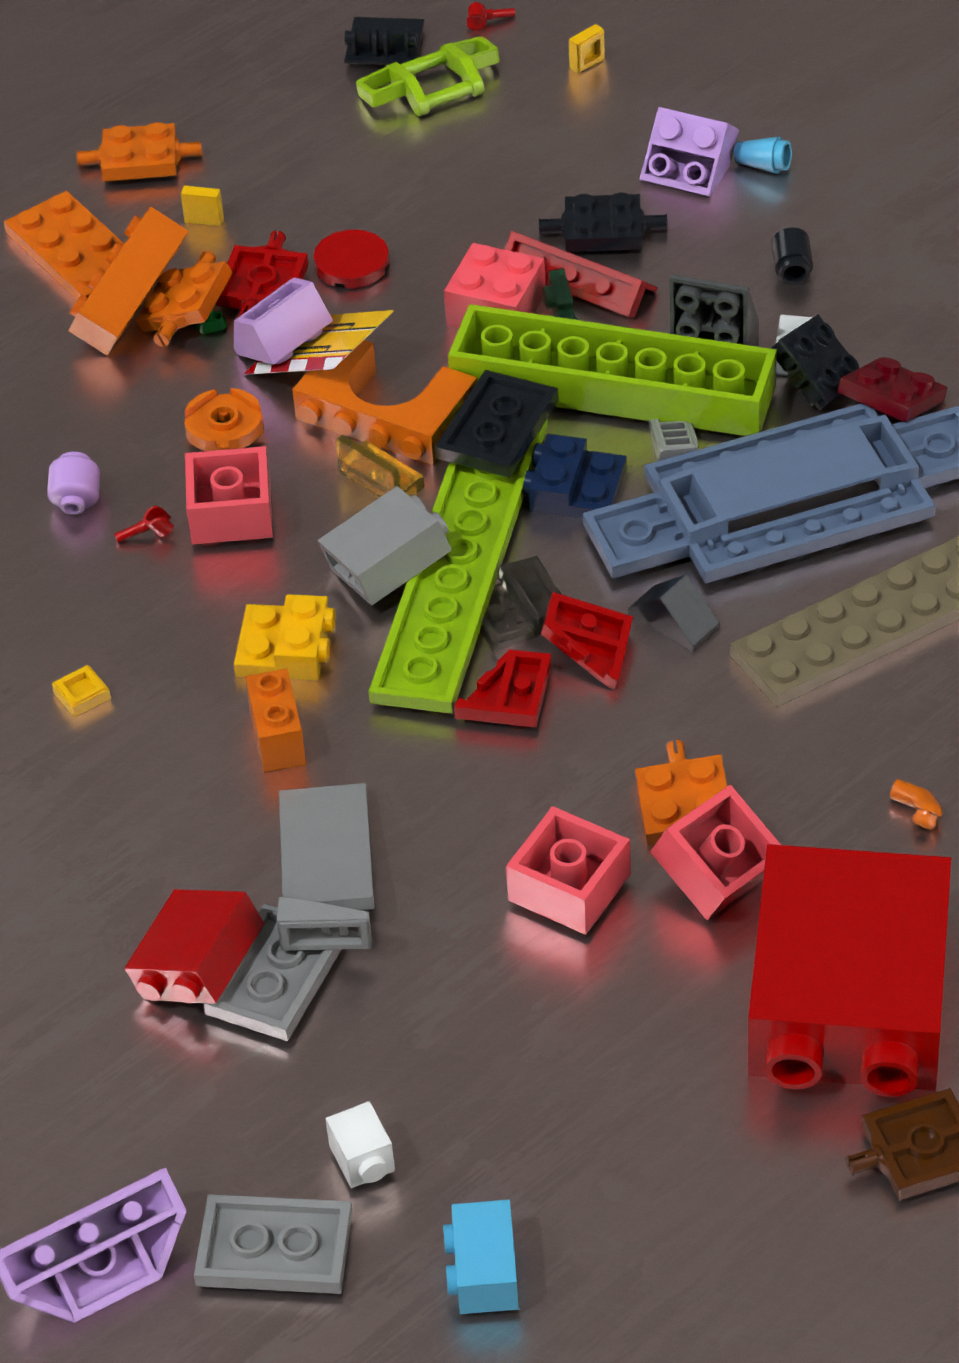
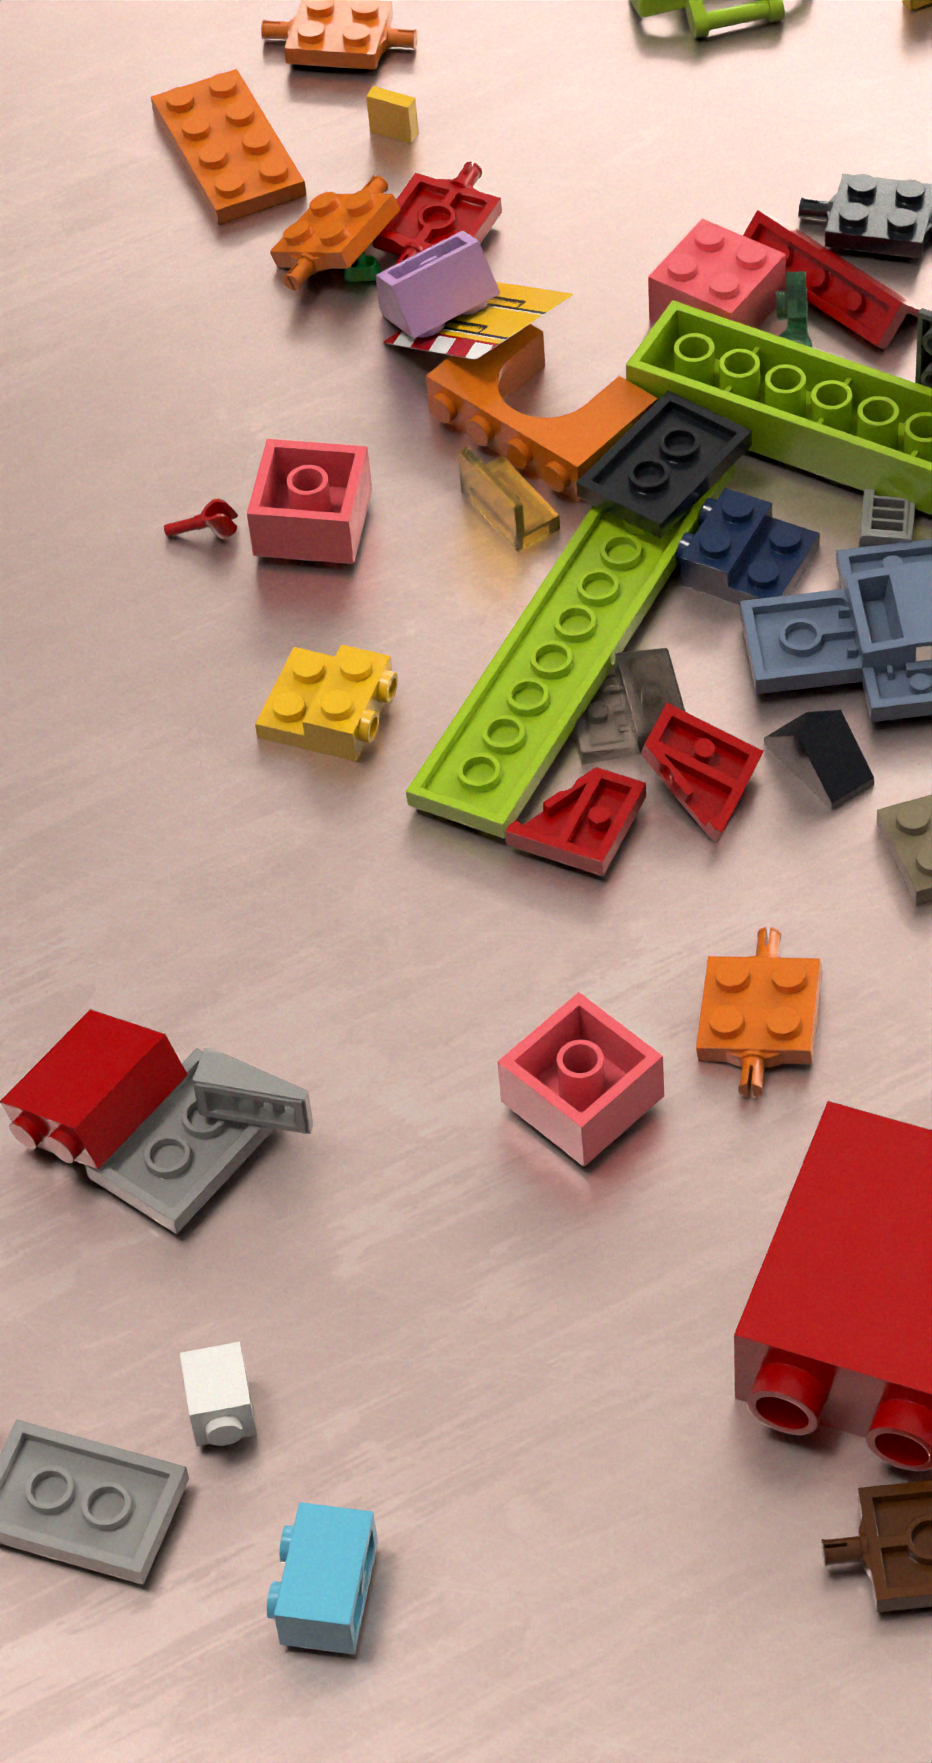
camera: 15 degrees right, 5 degrees up
lavender head [47,452,100,515] -> none
yellow tile [52,665,111,718] -> none
orange brick [68,206,189,356] -> none
orange plate [184,388,264,451] -> none
orange brick [245,668,306,773] -> none
light grey tile [279,783,375,910] -> none
red tile [313,229,390,289] -> none
light grey brick [317,486,452,606] -> none
coral brick [650,784,781,920] -> none

